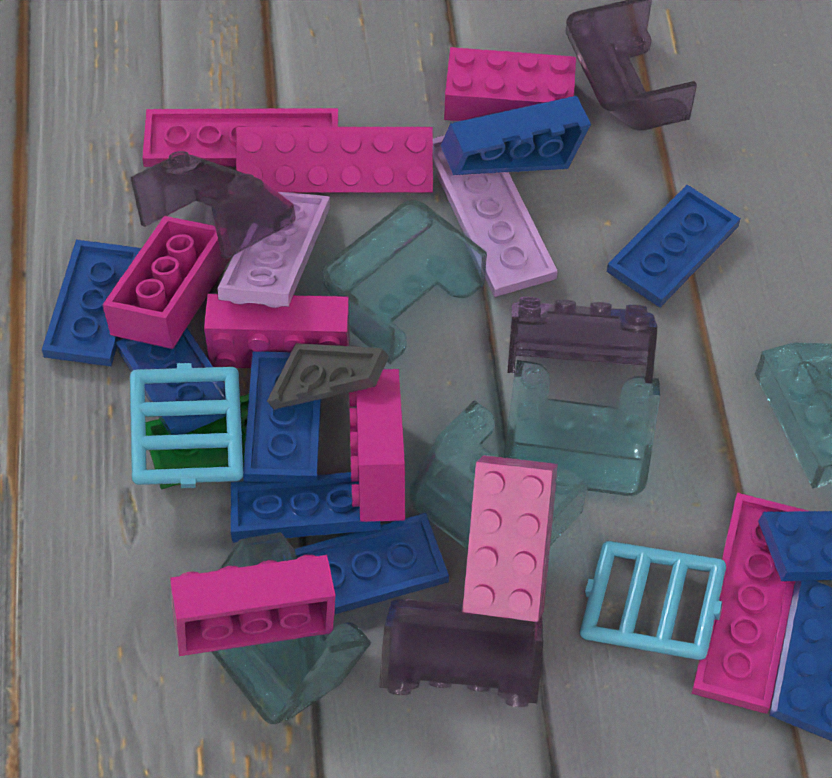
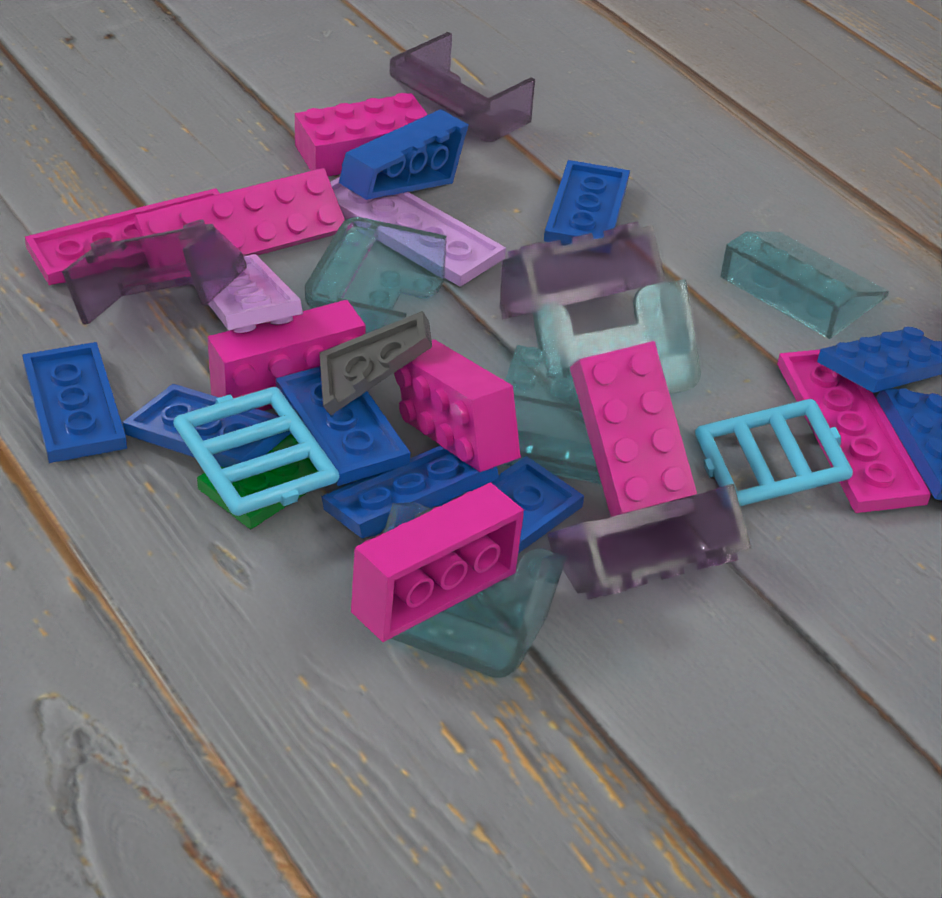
camera: 30 degrees left, 15 degrees down
dark pink brick [103,216,231,349] -> none

